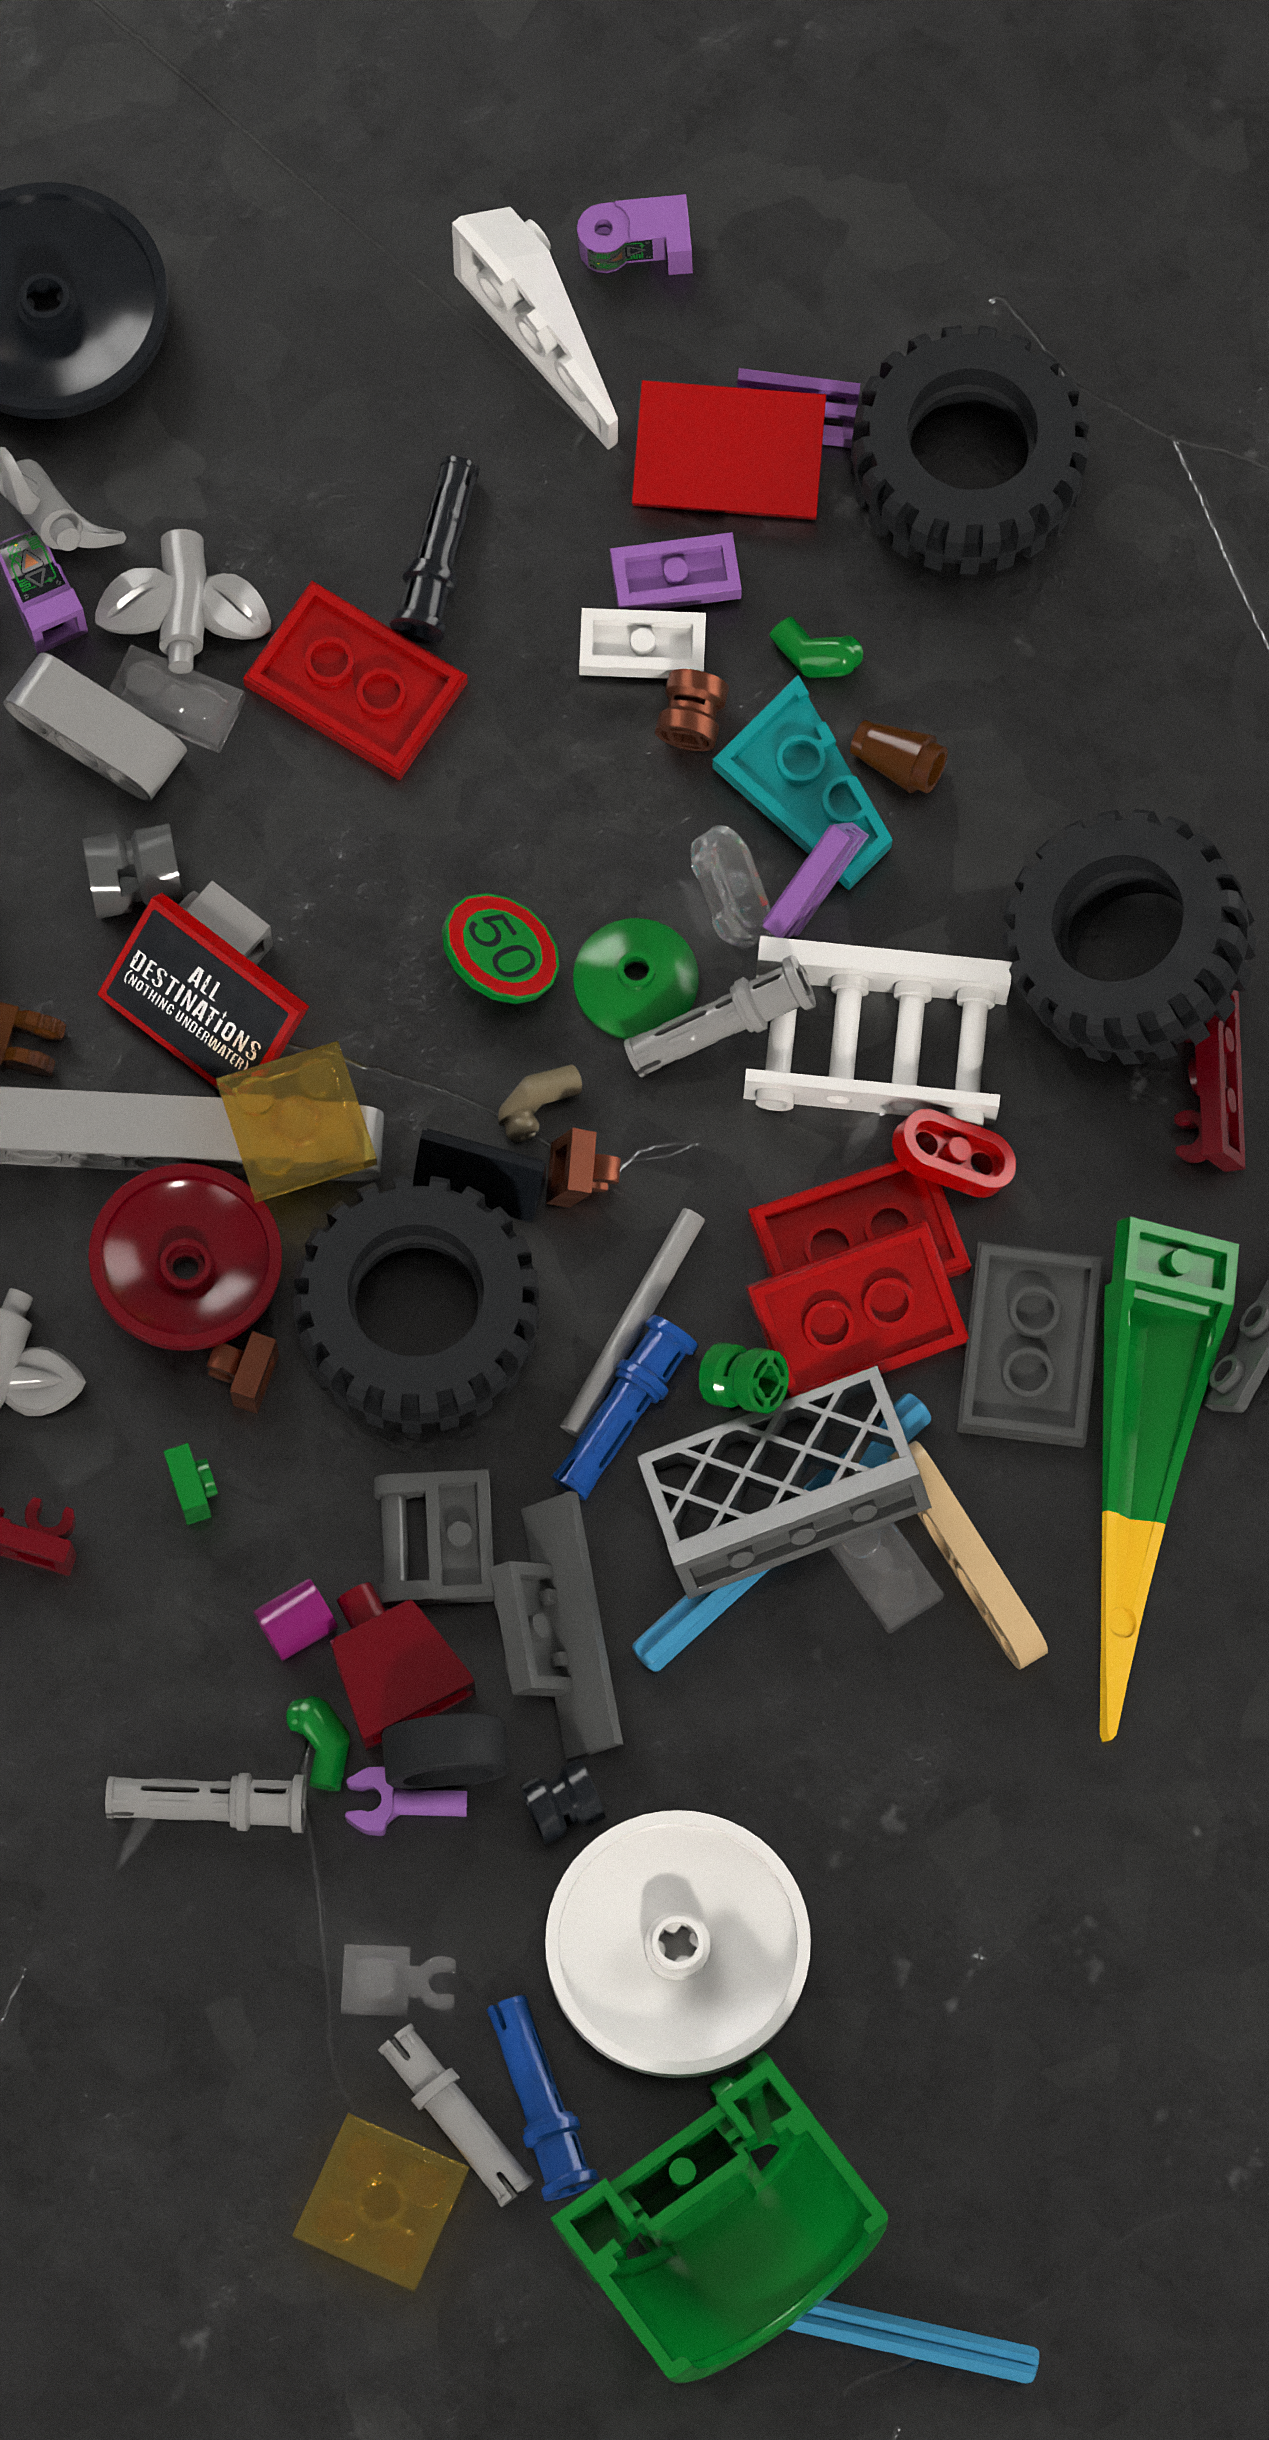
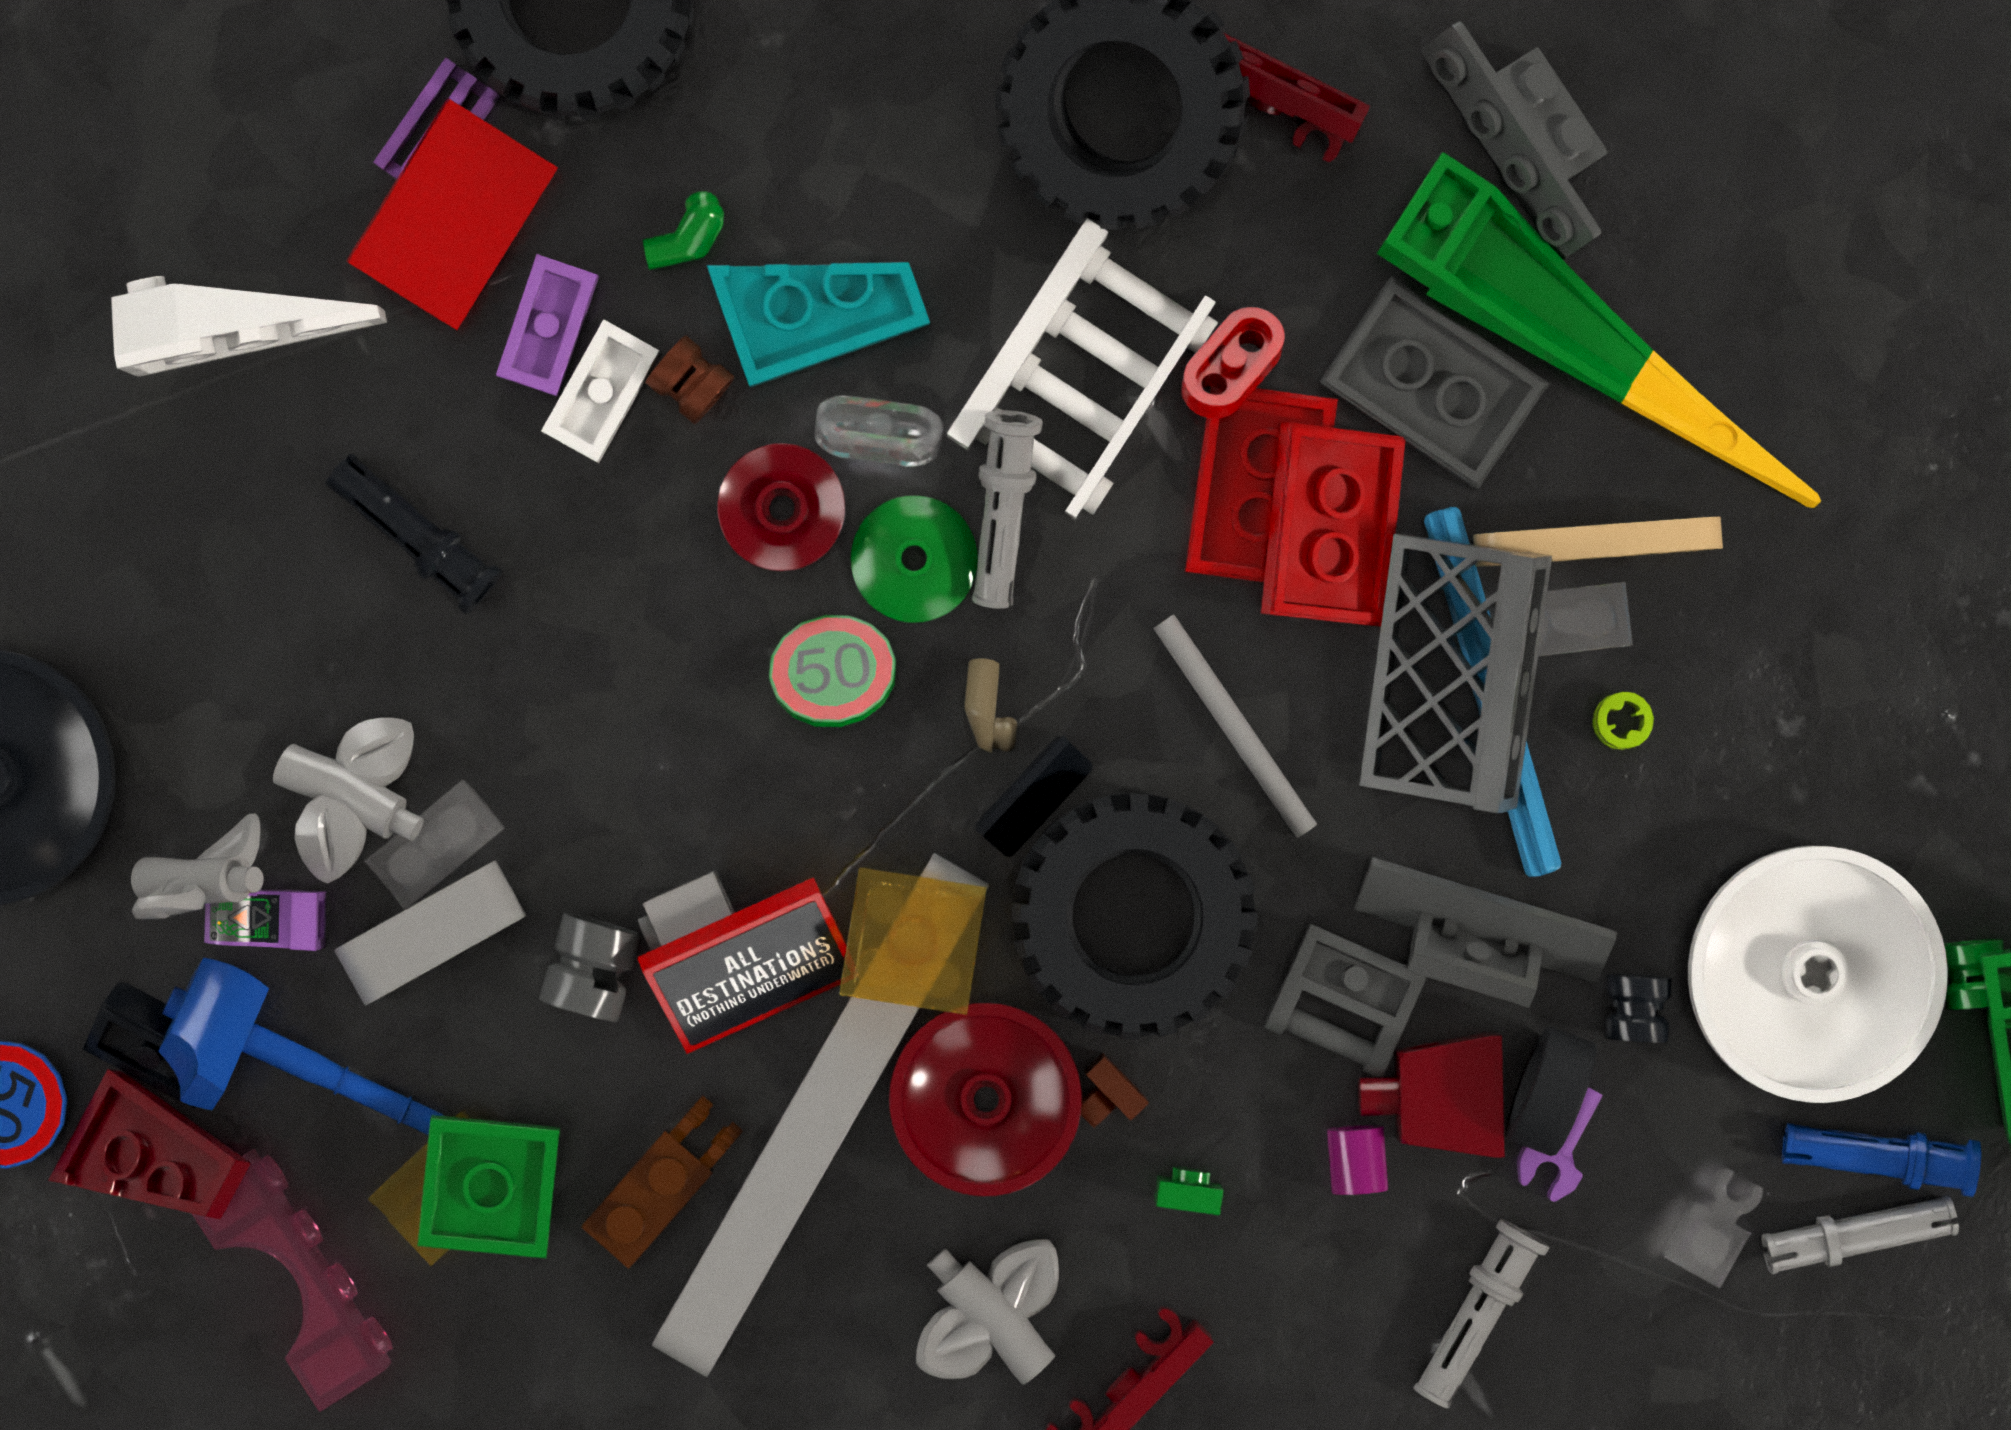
camera: 60 degrees left, 15 degrees up
red tile [243,581,468,781] -> none
green arm [286,1696,350,1791] -> none
clear yellow plate [292,2113,470,2293] -> none
copper tile [546,1128,621,1208] -> none
blue pin [551,1315,699,1501] -> none
medium lavender leg [577,194,693,275] -> none
green wheel [699,1342,789,1414] -> none
medium lavender tile [762,822,869,938] -> none
reddish brown cone [850,720,948,793] -> none
none -> dark red dish [717,443,845,571]
none -> lime bush [1592,692,1654,750]

